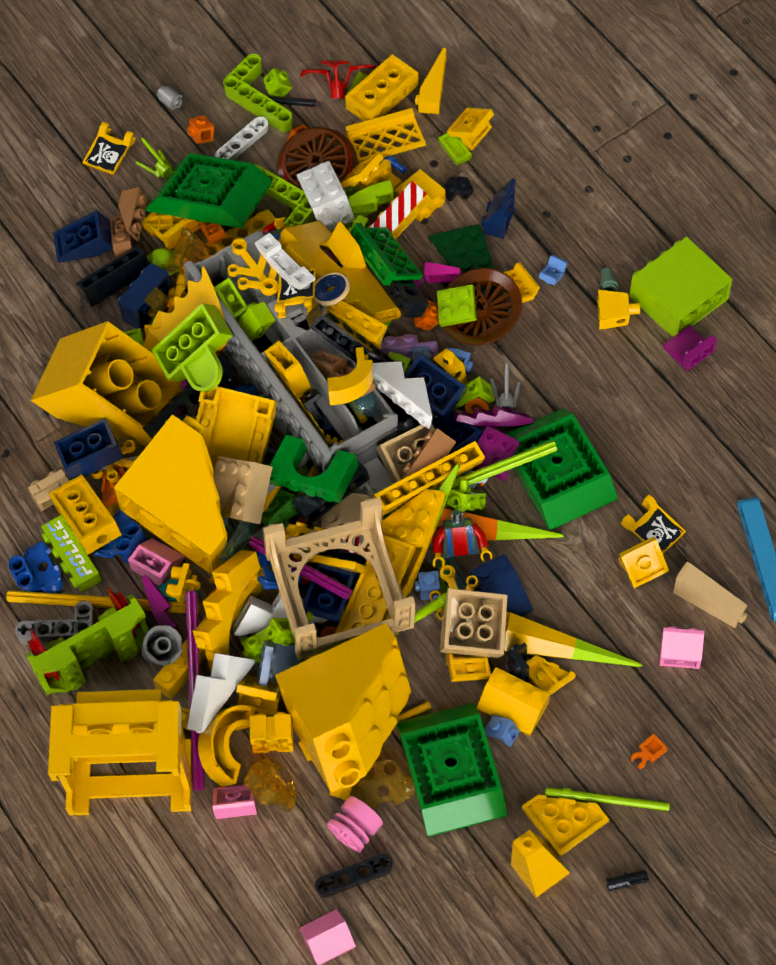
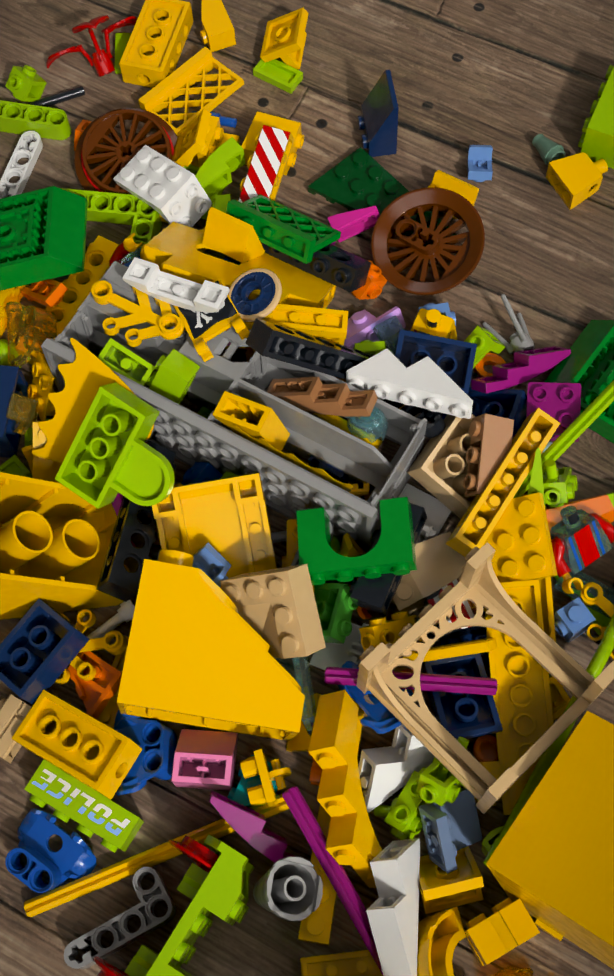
camera: 25 degrees left, 5 degrees up
black bracket [300,389,322,422] -> none
yellow arch [327,347,374,405] -> none
lime plate [437,284,477,327] -> none
black bracket [443,177,474,201] -> none
none -> medium blue bracket [192,542,231,587]

